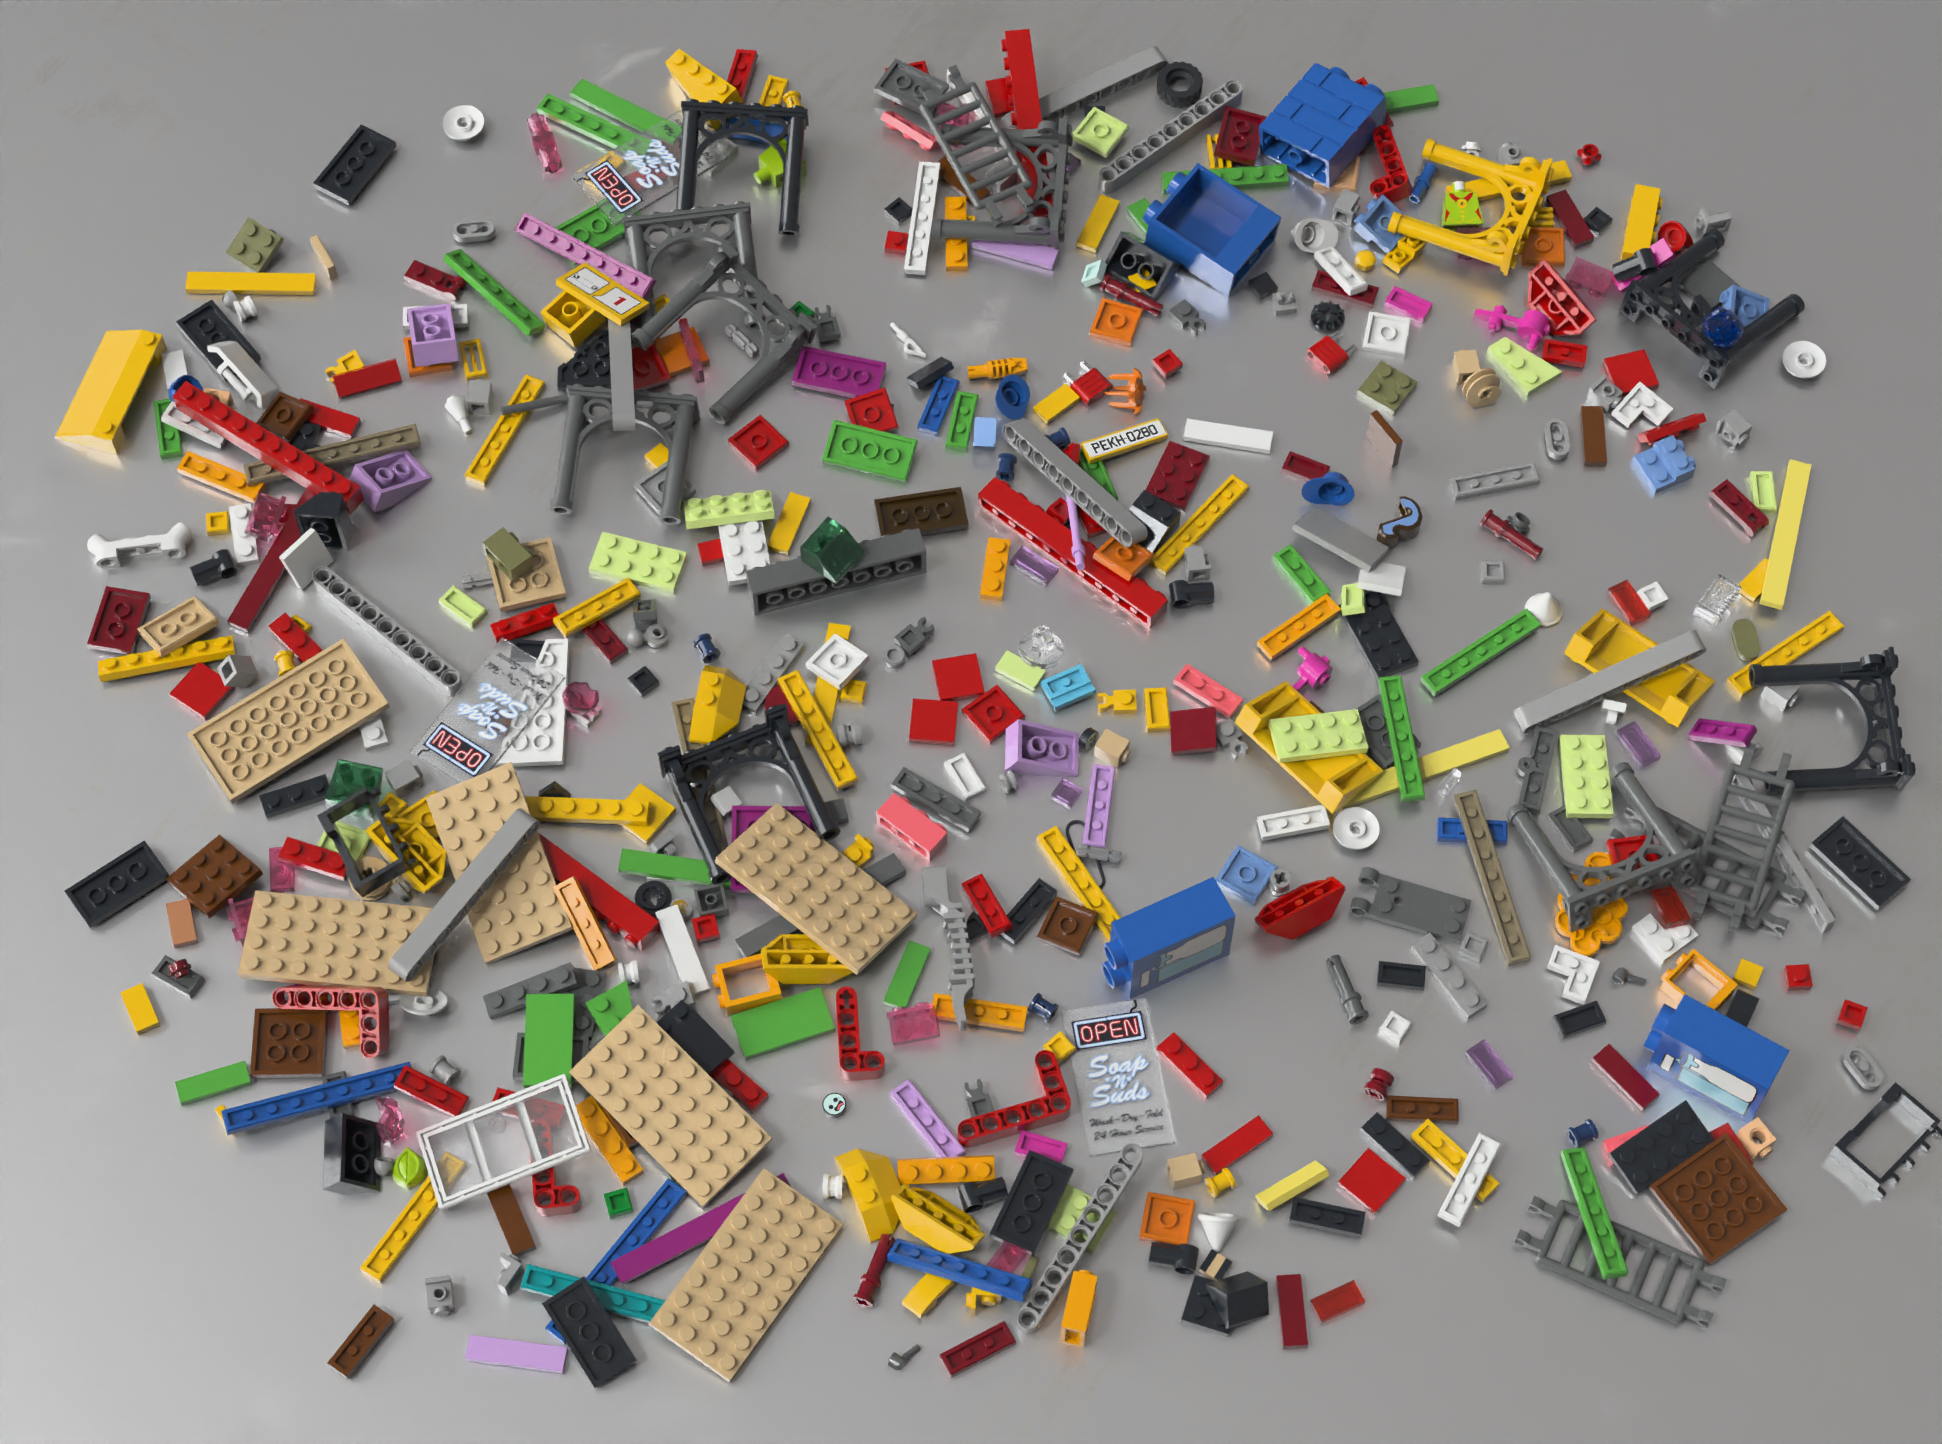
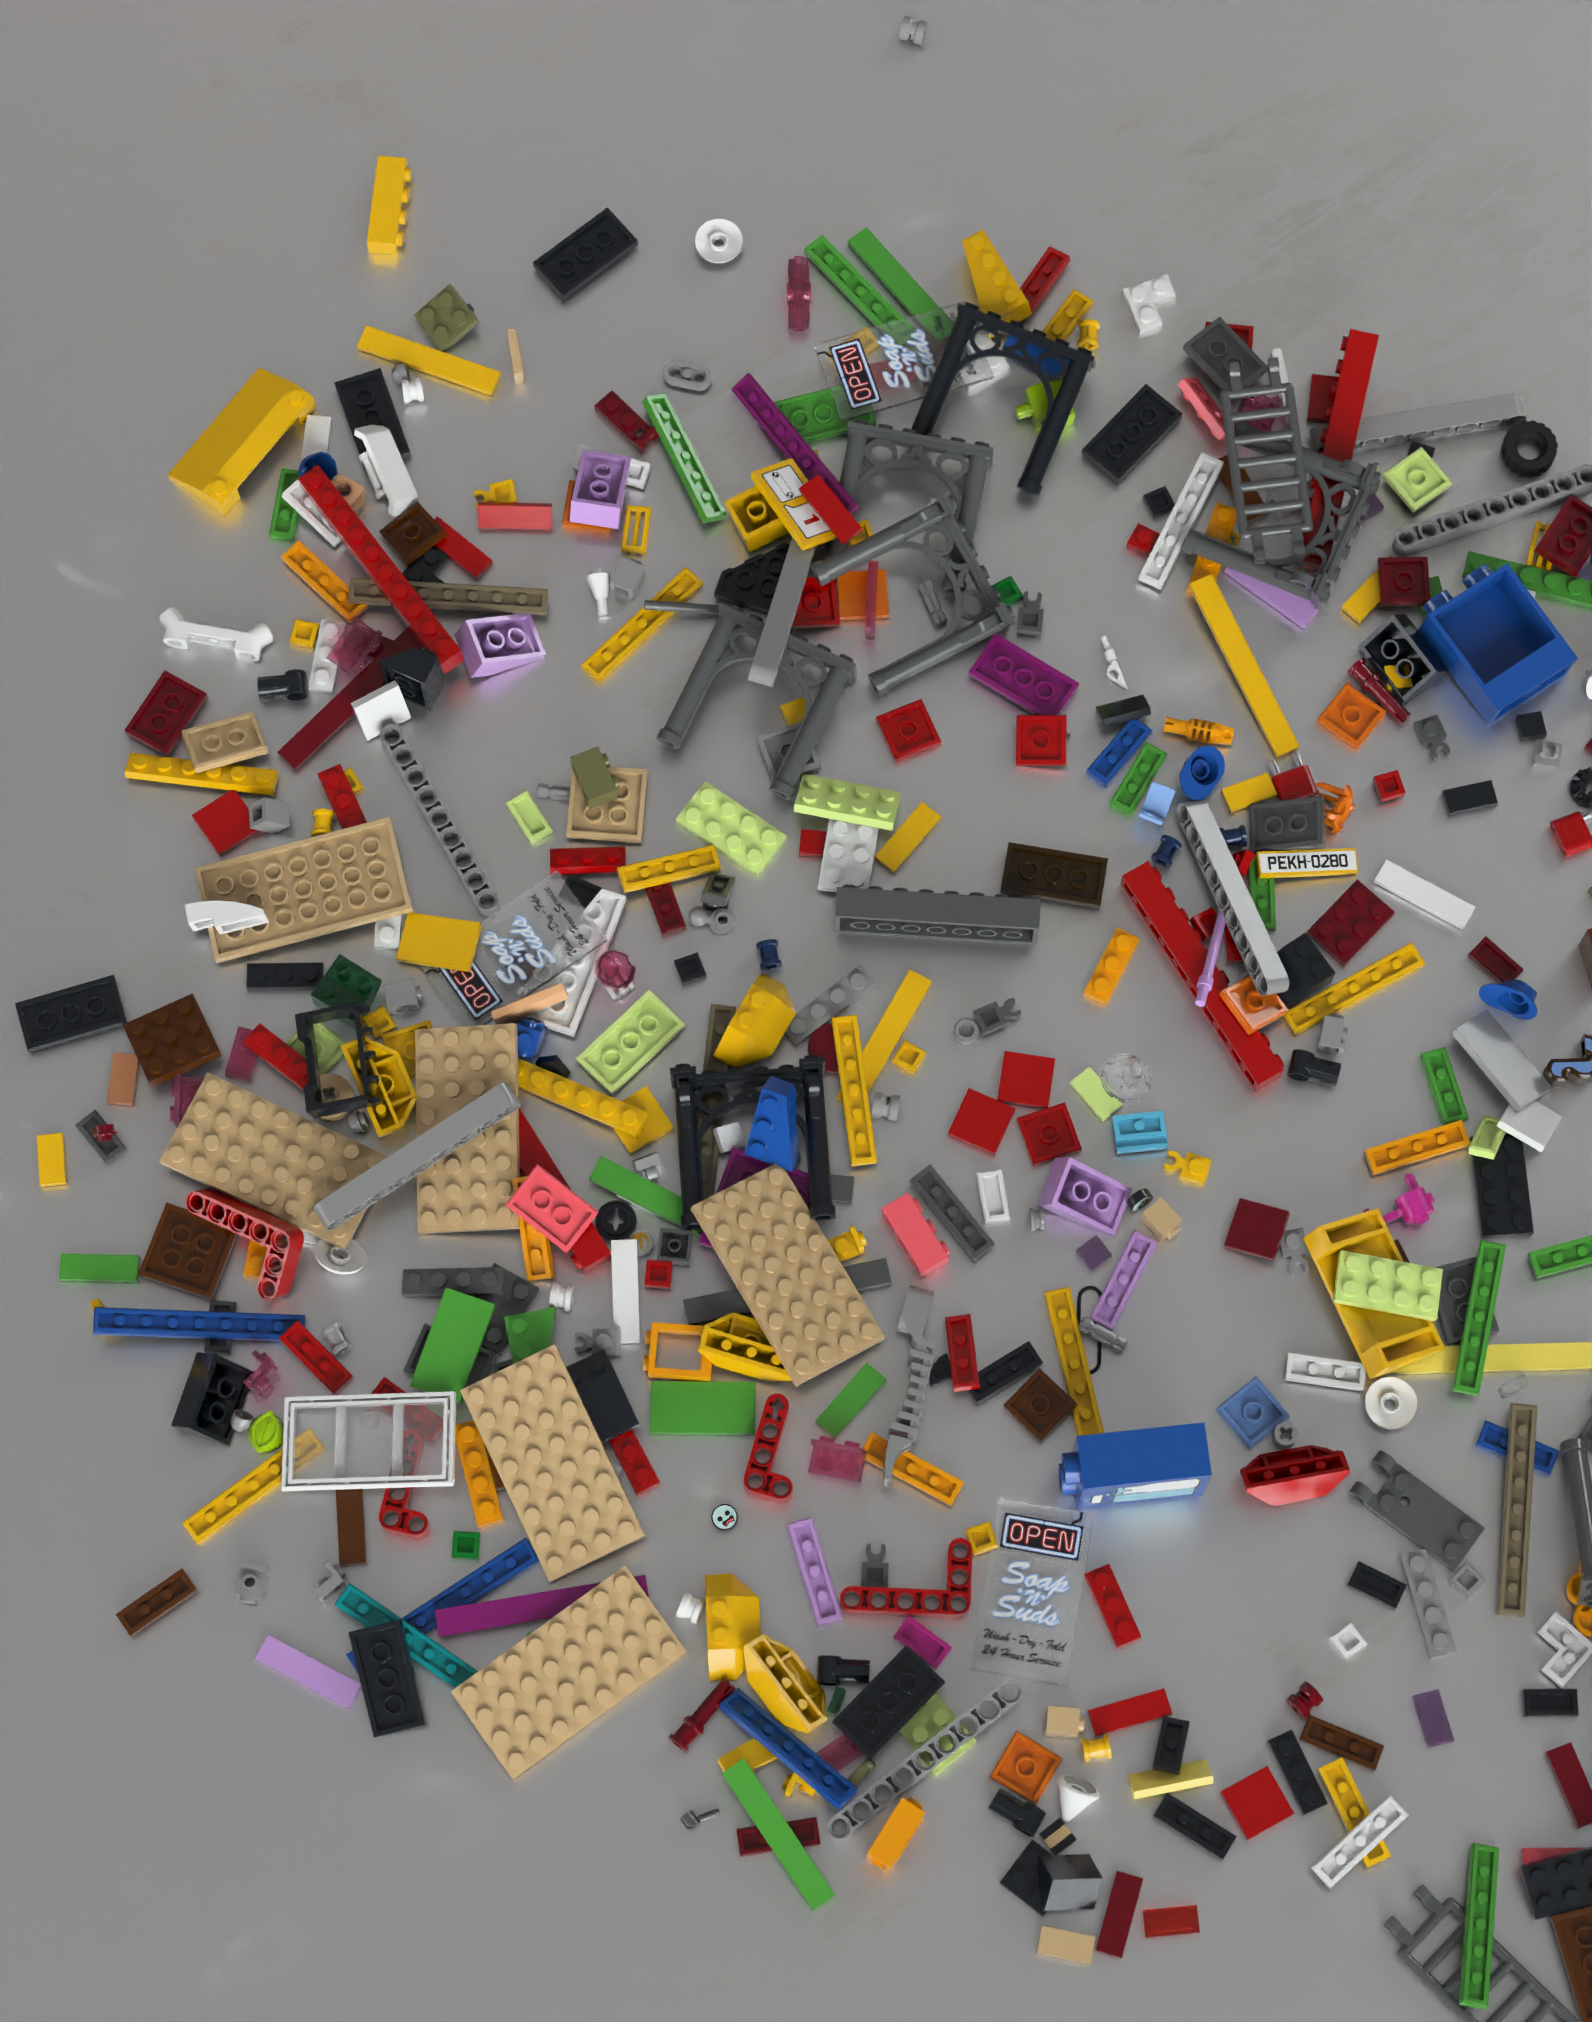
camera: 20 degrees right, 10 degrees up
clear green slope [800,516,864,584] -> none
white plate [805,634,870,690] -> none
bright green tile [822,420,918,483] -> none
light orange plate [897,1155,995,1185] -> none
clear purple tile [1010,545,1059,587] -> none
dark blue bush [1028,993,1059,1023] -> none
light aqua plate [1081,260,1107,287] -> none
yellow tile [1144,687,1170,732] -> none
coral plate [1174,664,1243,718] -> none
dark grey pin [1326,955,1369,1024] -> none
dark blue bush [1567,1119,1599,1148] -> none
none -> white slope [184,900,269,935]
none -> yellow brick [367,156,412,255]
none -> yellow tile [396,912,482,972]
none -> light nougat tile [491,983,569,1024]
none -> coral tile [505,1164,599,1253]
none -> blue brick [517,1016,548,1058]
none -> yellowish green plate [576,990,685,1096]
none -> bright green tile [721,1758,835,1910]
none -> blue wedge [744,1076,801,1172]
none -> red tile [799,475,863,546]
none -> clear green tile [826,1686,846,1718]
none -> tan tile [1037,1926,1096,1964]
none -> black plate [1081,384,1183,483]
none -> white plate [1122,274,1176,334]
none -> black plate [1153,1716,1190,1775]
none -> yellow tile [1189,574,1300,759]
none -> dark grey tile [1250,796,1325,855]
none -> dark red tile [1377,557,1431,607]
none -> black tile [1442,780,1498,816]

